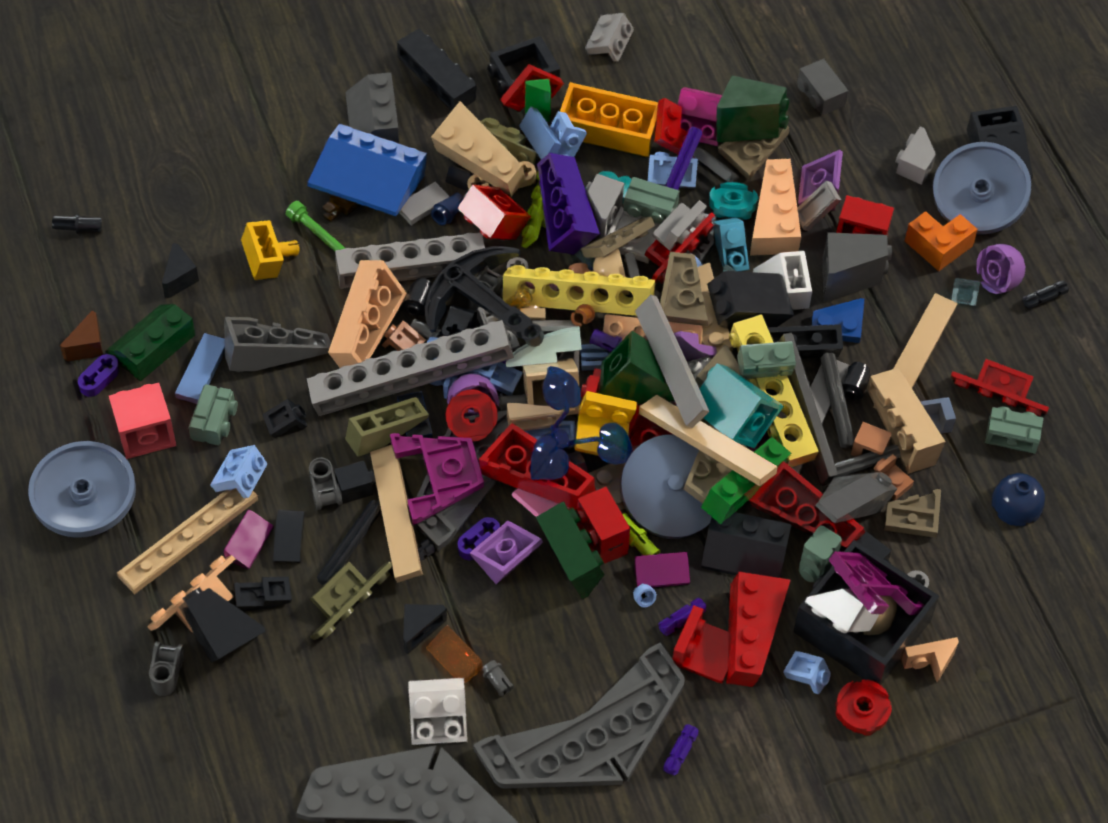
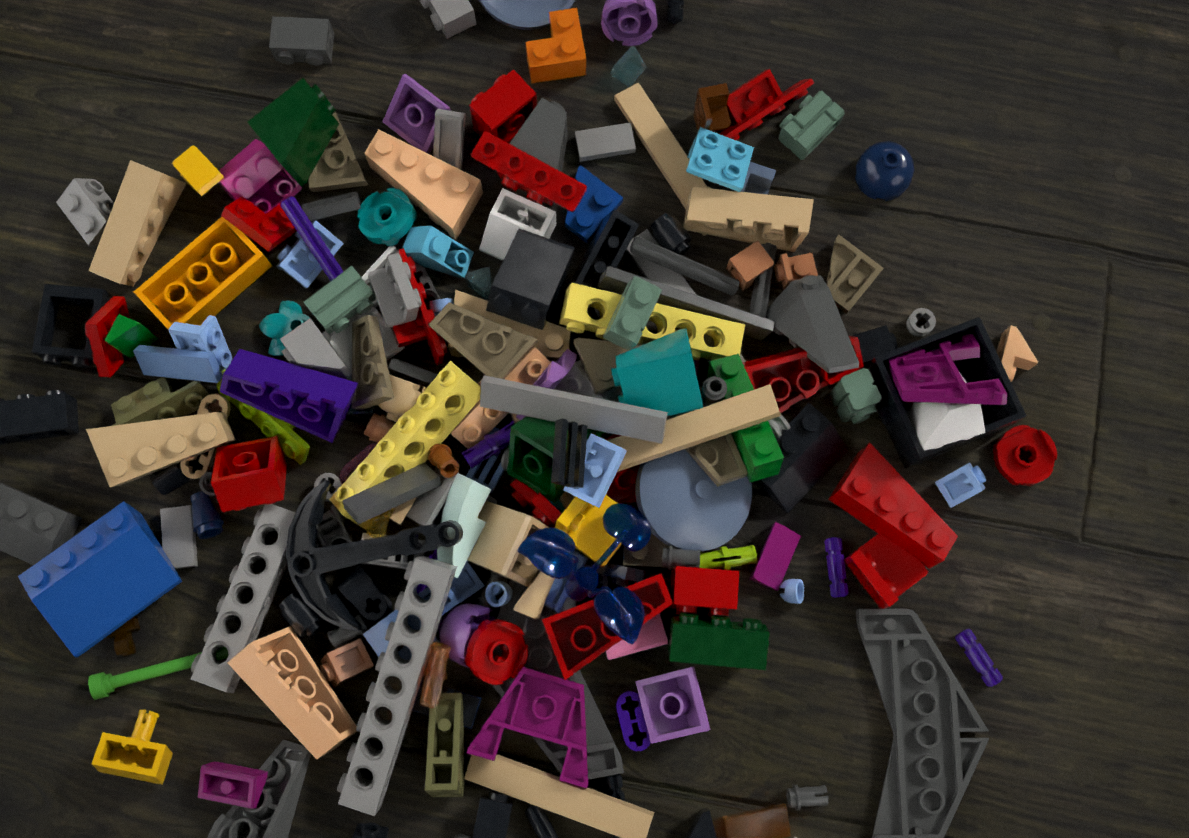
camera: 60 degrees left, 20 degrees up
none -> tan wedge [89,160,186,287]
none -> yellow slope [172,145,224,196]
none -> magenta slope [198,761,268,809]
none -> dark grey tile [343,463,441,524]
none -> clear orange axle [420,642,451,708]
none -> red bracket [471,131,587,212]
none -> light blue hinge [485,581,513,607]
none -> black tile [551,418,587,489]
none -> light blue bracket [563,433,627,508]
none -> light grey tile [575,122,636,162]
none -> dark grey pin [662,545,701,570]
none -> medium azure bracket [686,127,754,192]
none -> reddish brown panel [693,83,731,132]
none -> dark grey pin [701,376,727,406]
none -> light grey bush [768,414,791,438]

